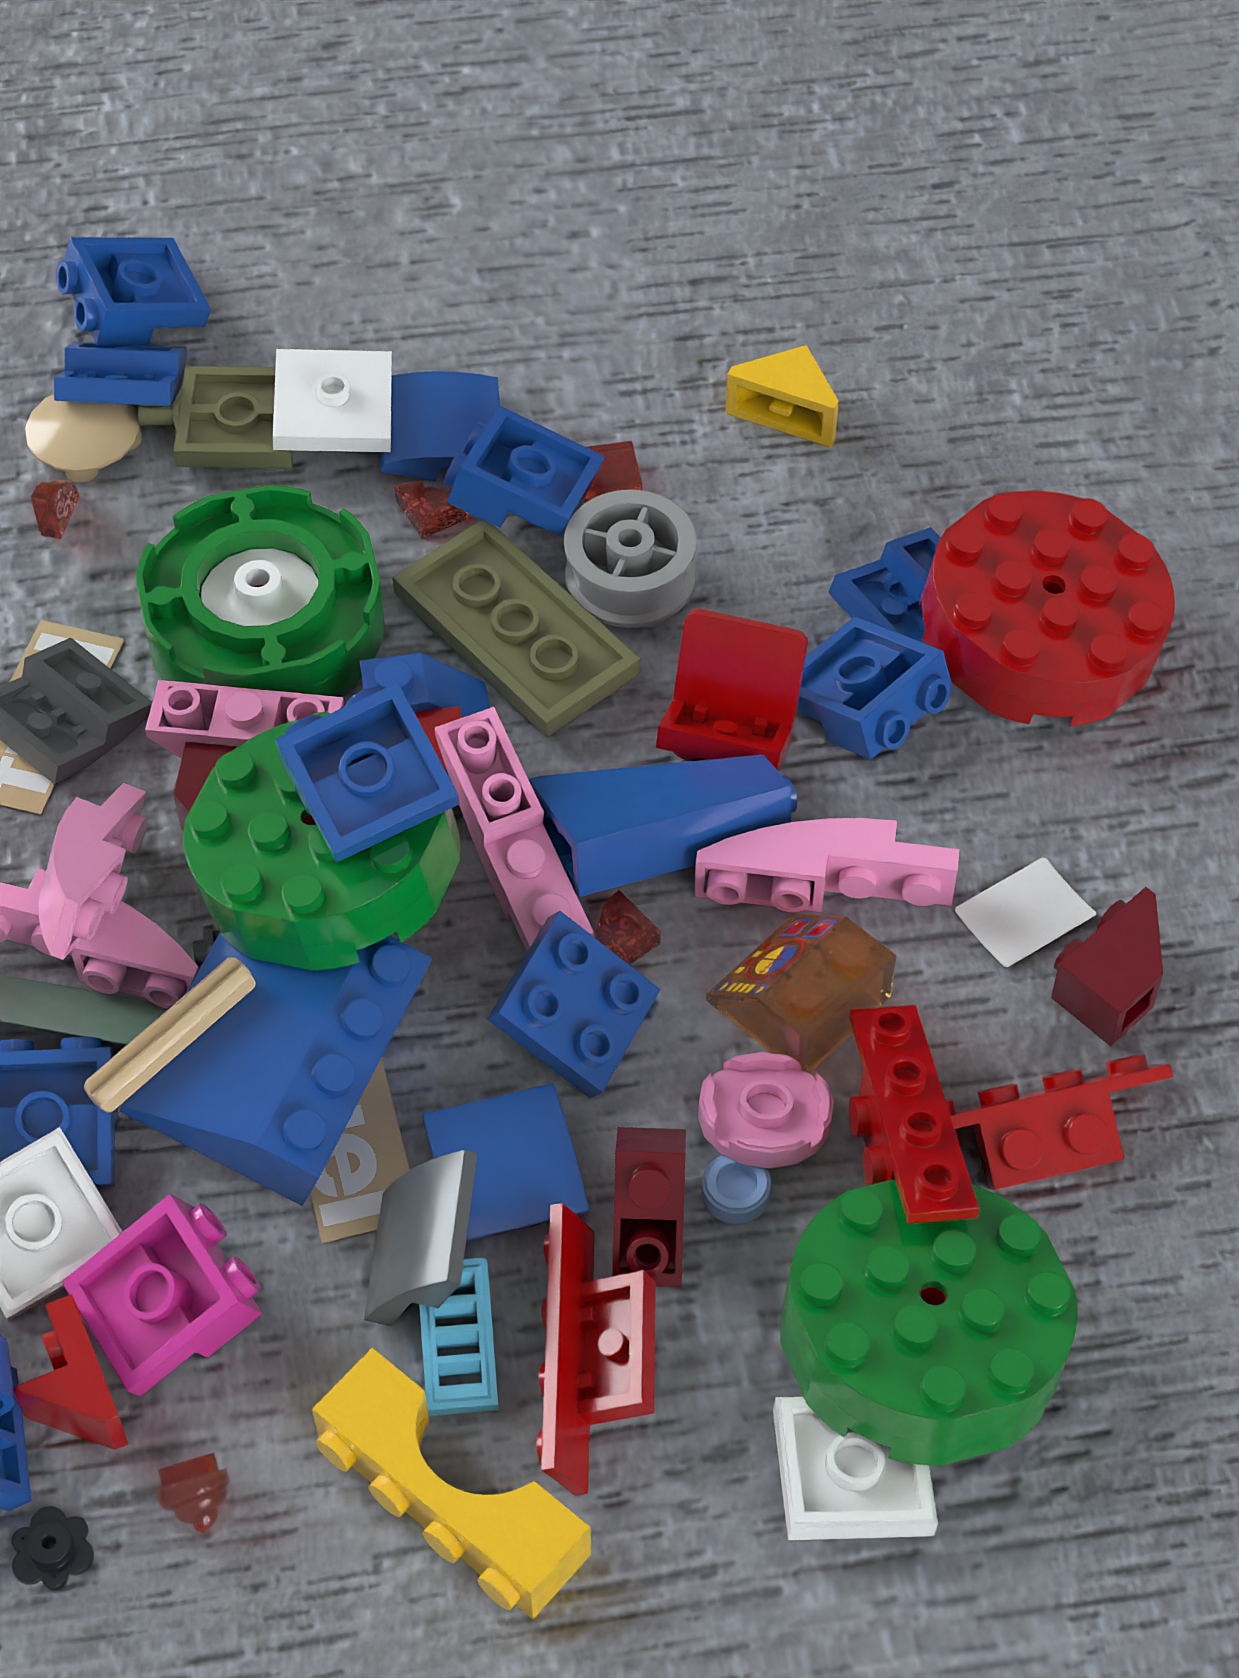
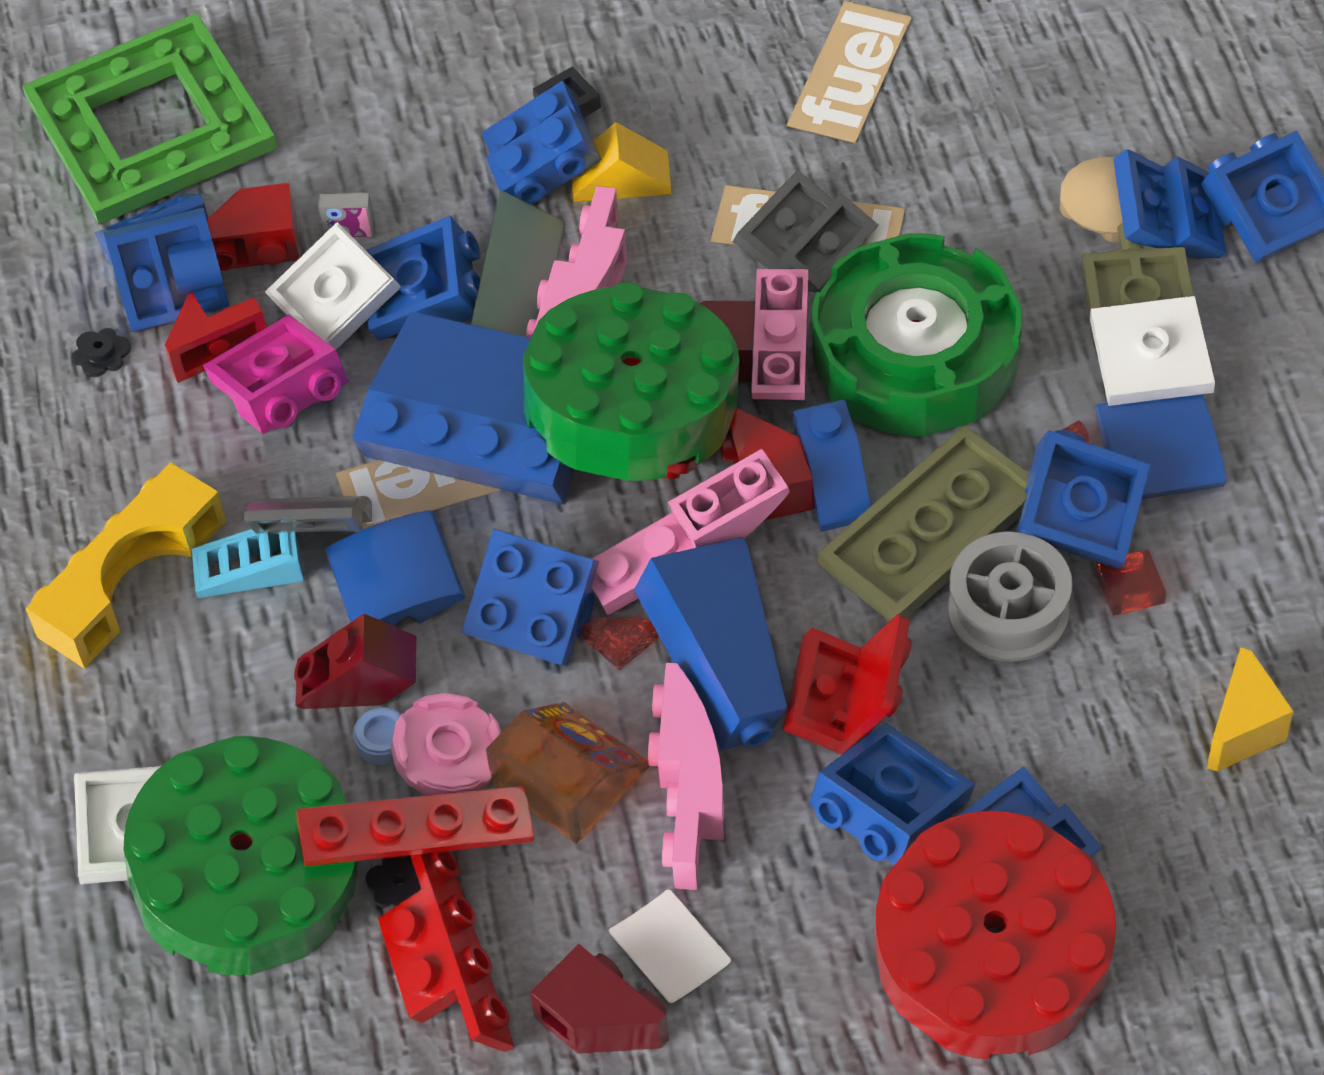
camera: 90 degrees right, 0 degrees up
clear red tile [31,479,80,539] -> none
bright pink slope [39,783,148,960] -> none
tan axle [84,957,256,1113] -> none
clear red plate [155,1452,230,1533] -> none
blue plate [275,682,459,863] -> none
red bracket [536,1203,656,1496] -> none

